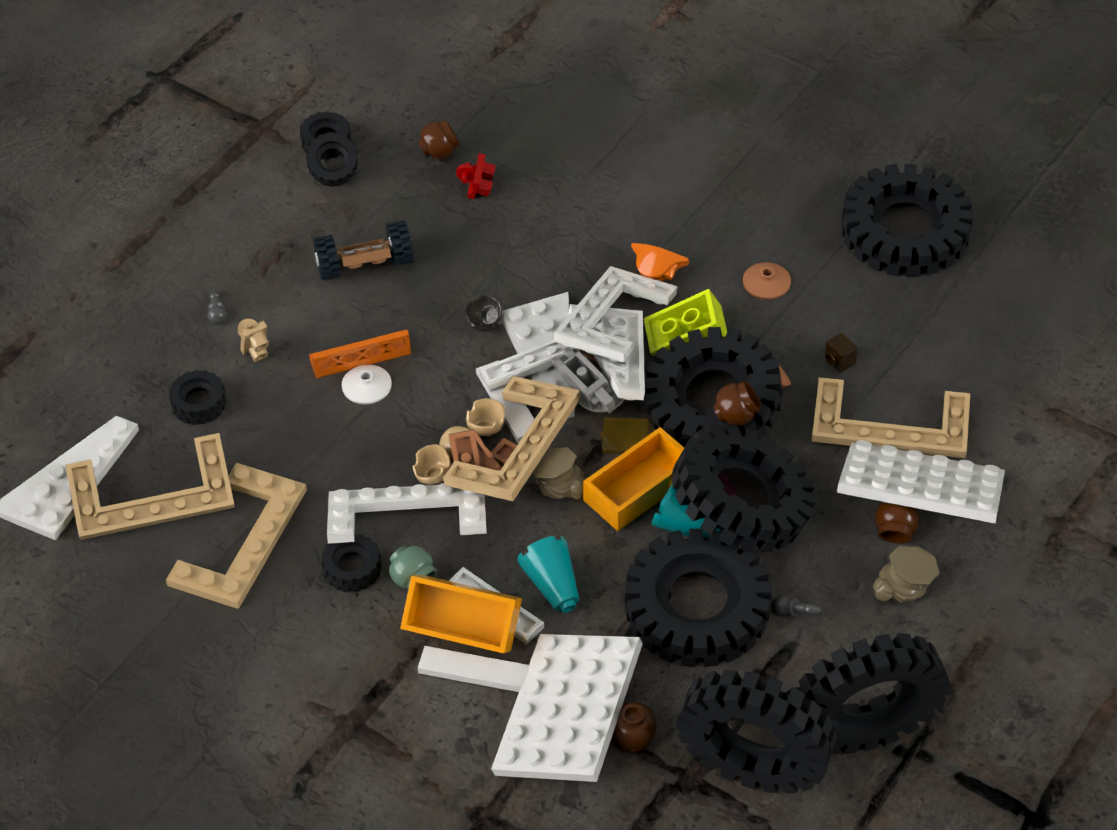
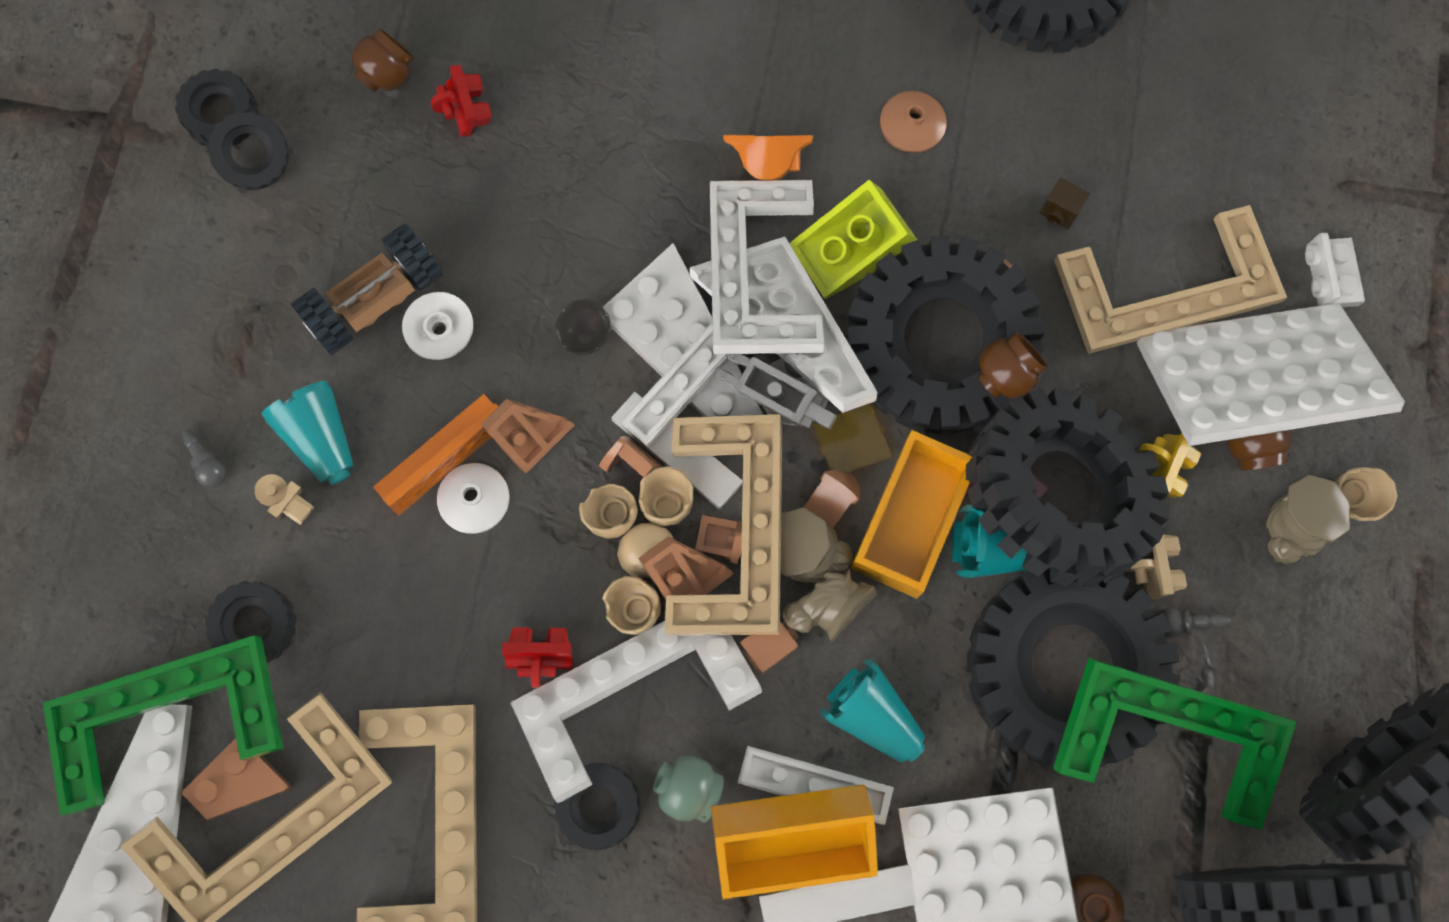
camera: 30 degrees left, 25 degrees up
none -> green plate [43,635,284,816]
none -> nougat wing [181,738,293,820]
none -> teal cone [261,381,354,486]
none -> white dish [402,292,474,360]
none -> nougat wing [480,399,575,473]
none -> red hips [502,627,573,688]
none -> tan hair [579,484,638,539]
none -> nougat tile [599,436,662,477]
none -> nougat brick [739,621,799,676]
none -> dark tan piece [782,569,877,643]
none -> nougat tile [803,470,861,528]
none -> green plate [1053,658,1297,830]
none -> tan hips [1126,534,1187,600]
none -> yellow hips [1138,433,1202,498]
none -> white bracket [1305,233,1365,308]
none -> tan hair [1335,467,1398,521]

